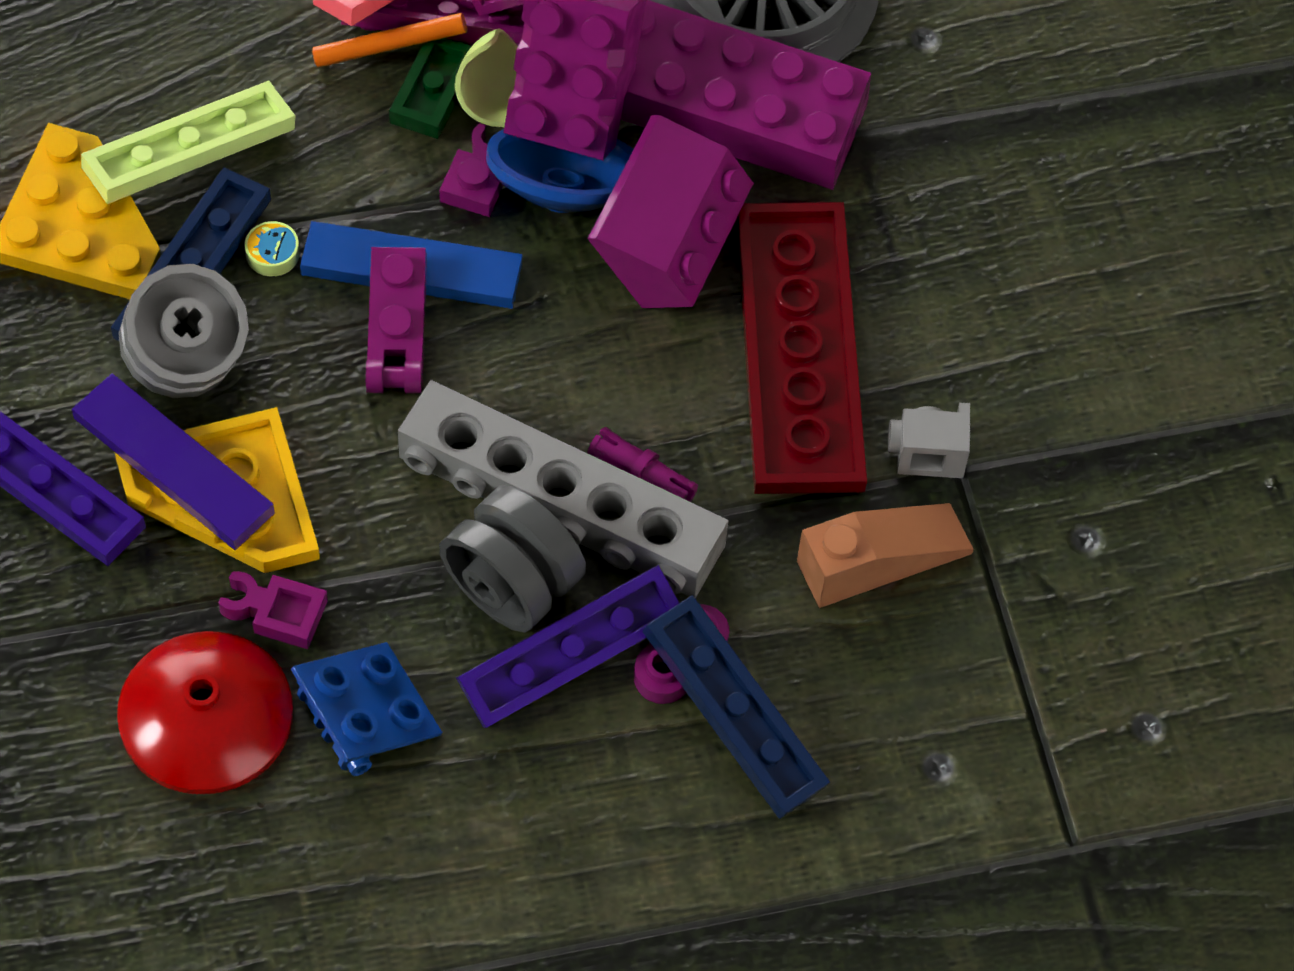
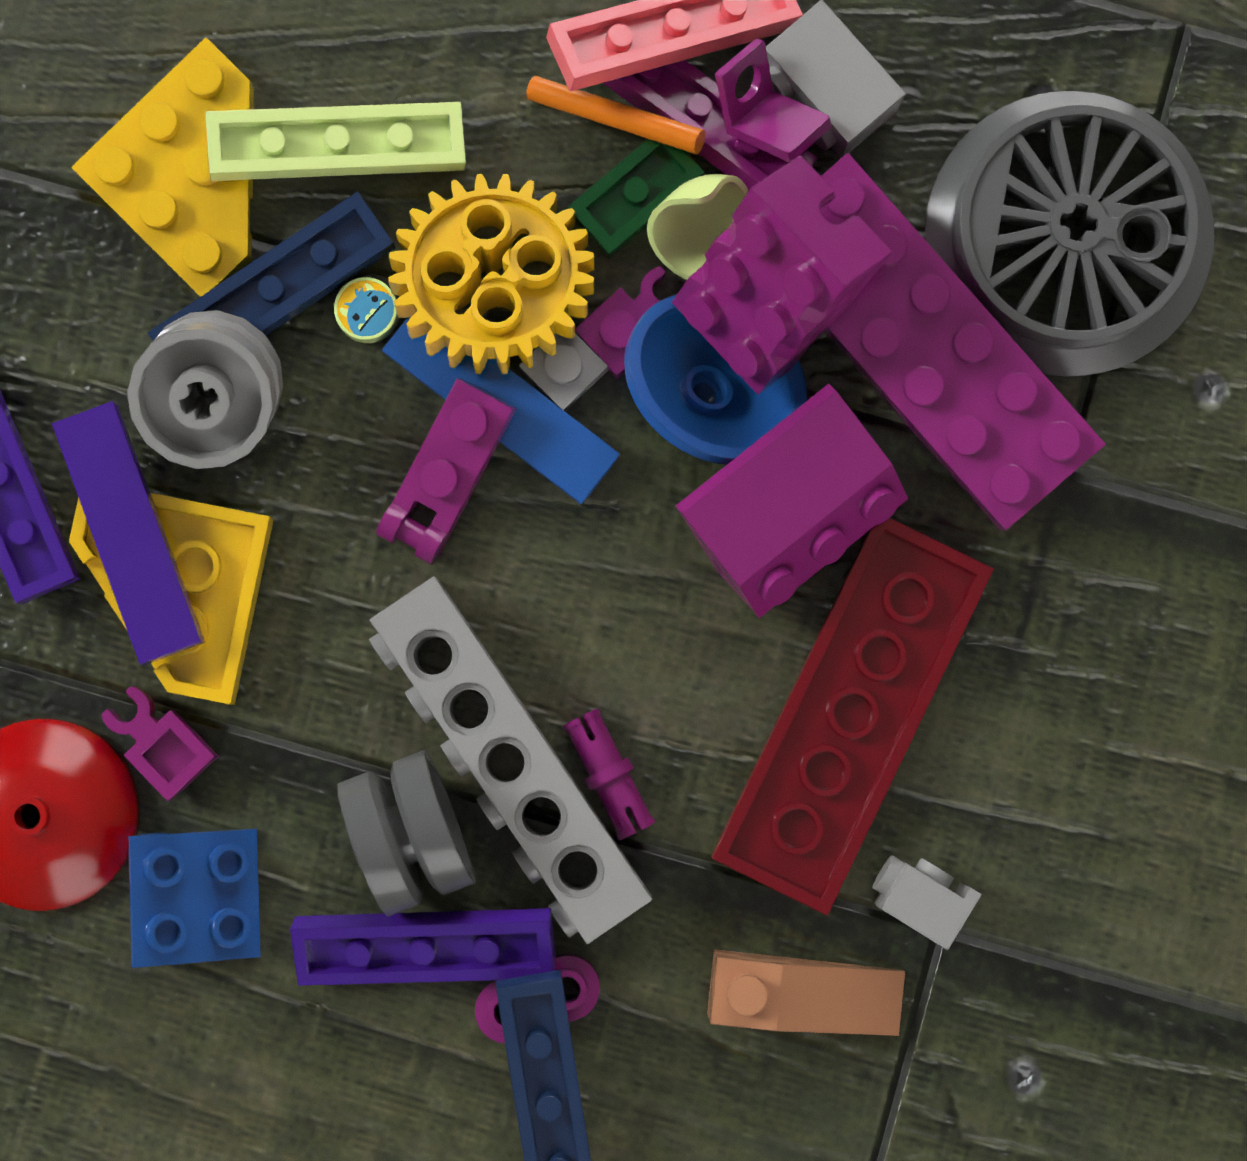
camera: 30 degrees right, 25 degrees up
none -> yellow gear [388,174,594,374]
none -> light grey plate [519,333,608,412]

